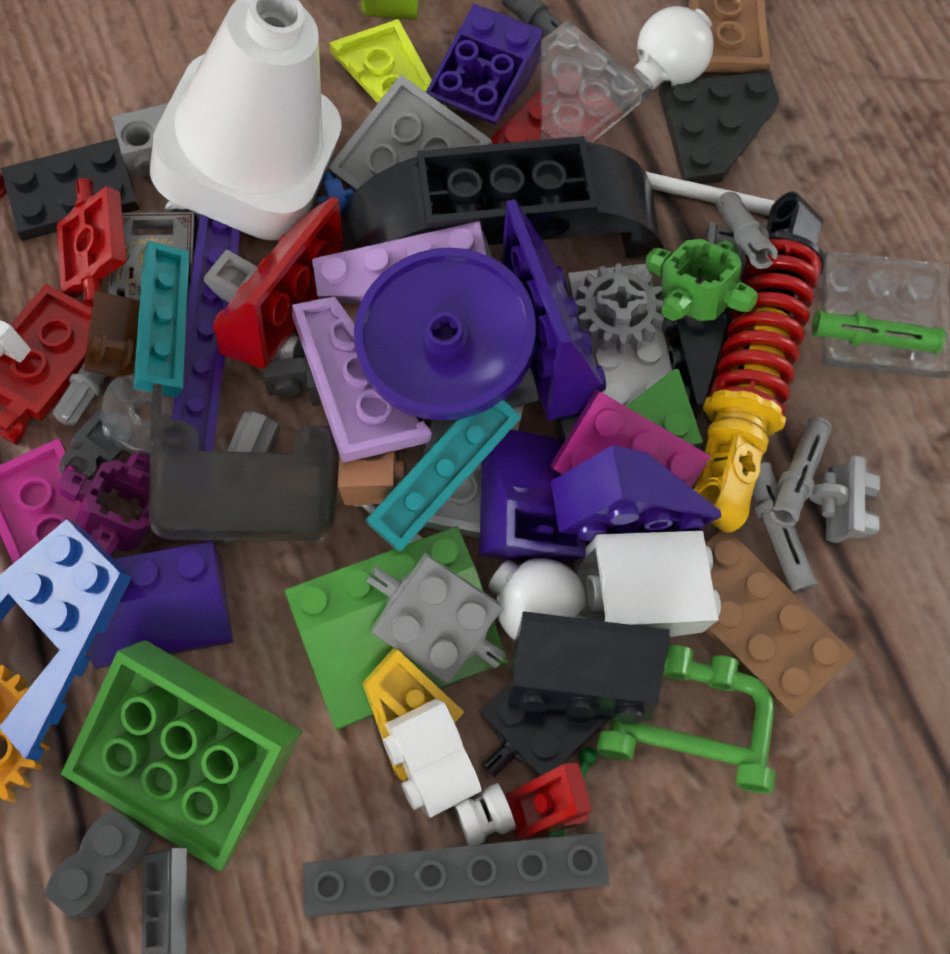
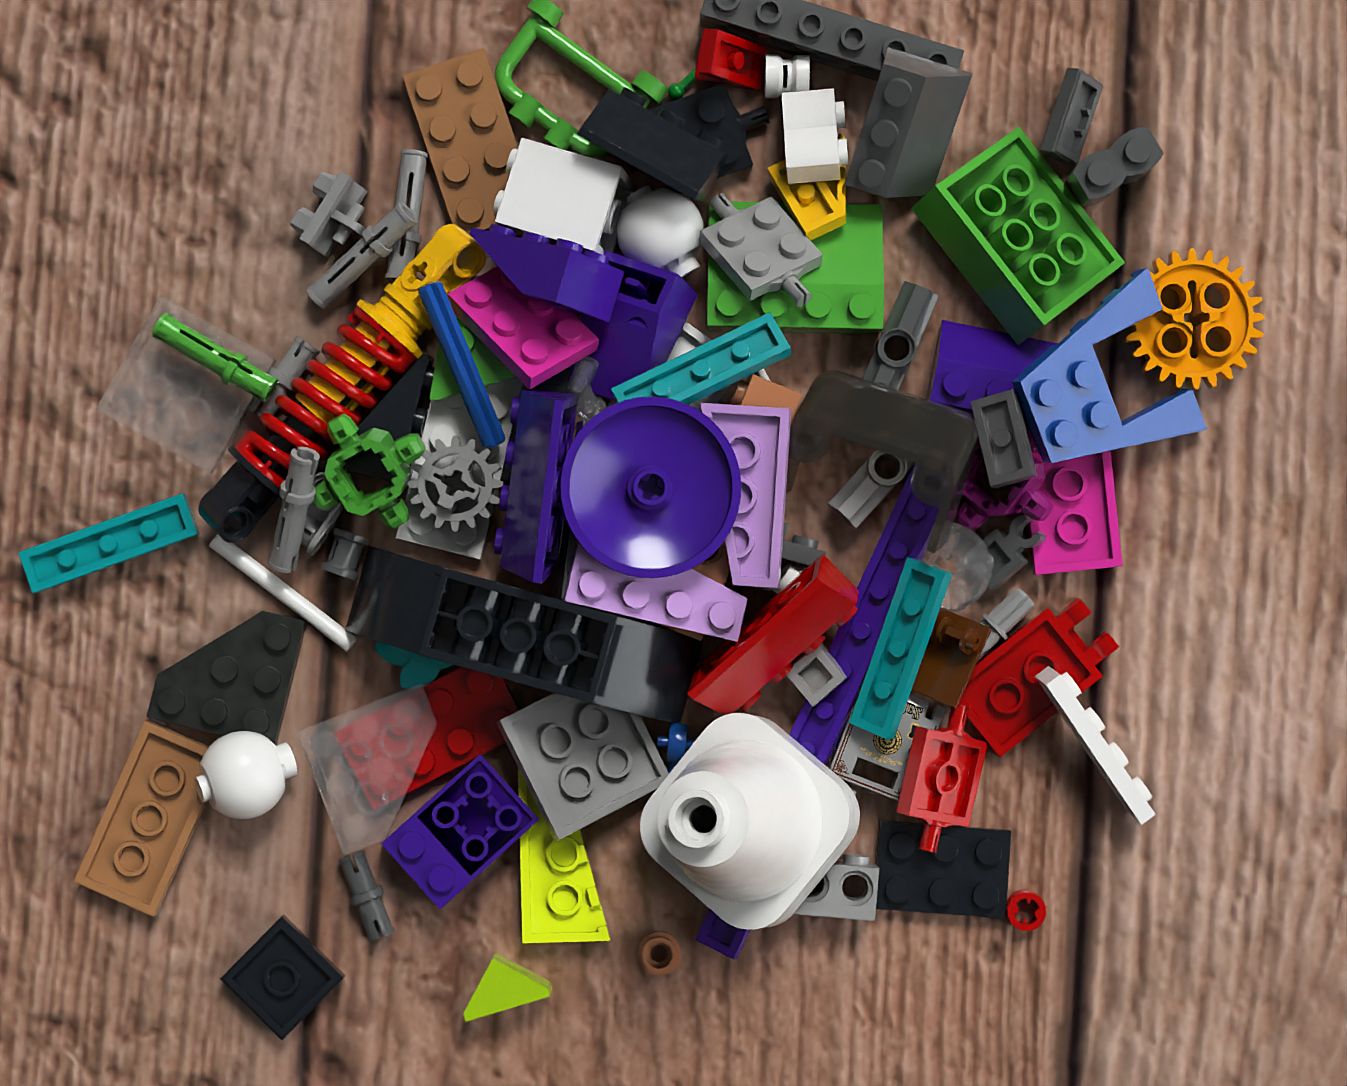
camera: 150 degrees left, 20 degrees up
none -> teal plate [18,493,200,594]
none -> light grey pin [248,336,320,416]
none -> dark grey bush [320,527,370,581]
none -> blue axle [418,281,506,448]
none -> clear arm [567,356,606,421]
none -> dark grey slope [845,47,972,198]
none -> dark grey piece [852,281,939,416]
none -> flat silver plate [970,389,1037,489]

